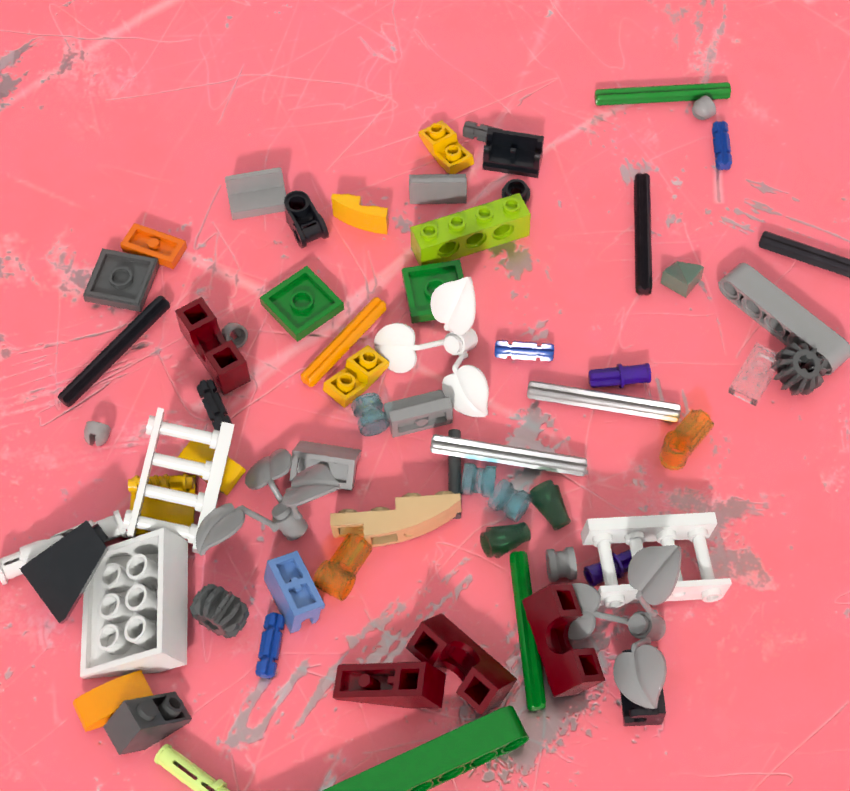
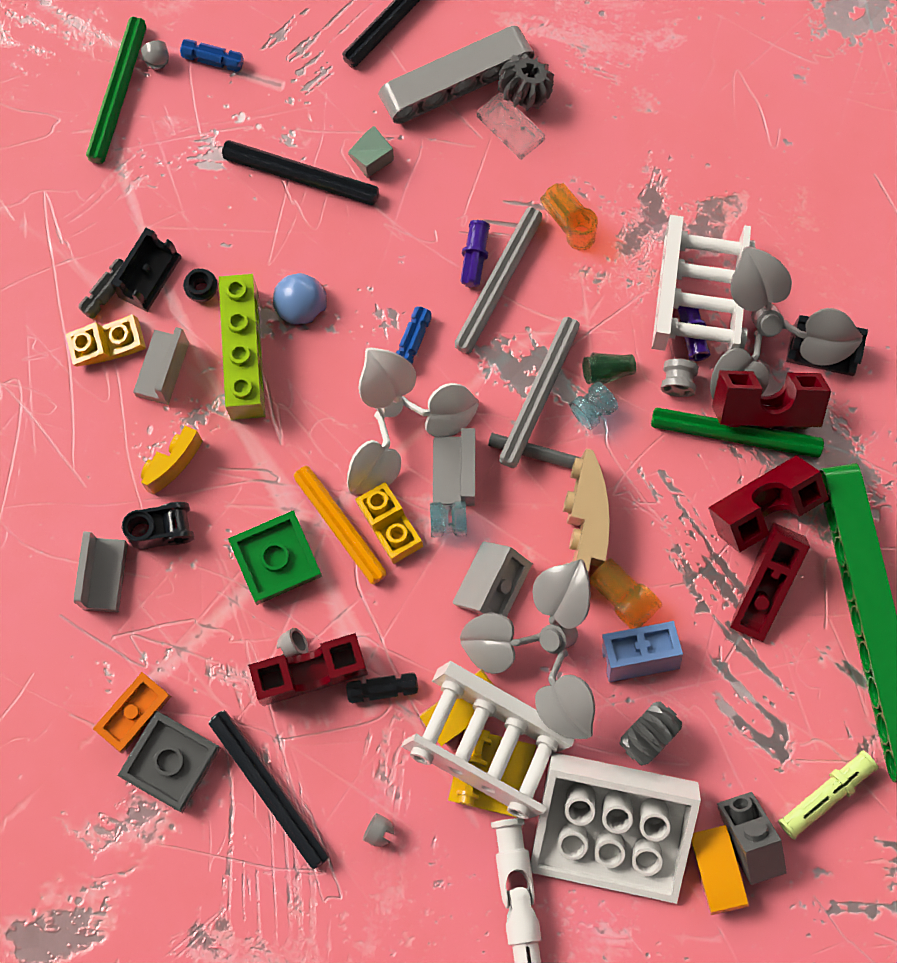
camera: 75 degrees left, 15 degrees up
black slope [19,520,109,624] -> none
blue axle [255,612,285,679] -> none
green plate [402,260,464,323] -> none
clear light blue wheel [461,463,497,498] -> none
clear green cone [480,522,531,558] -> none
none -> medium blue hair [273,273,327,324]

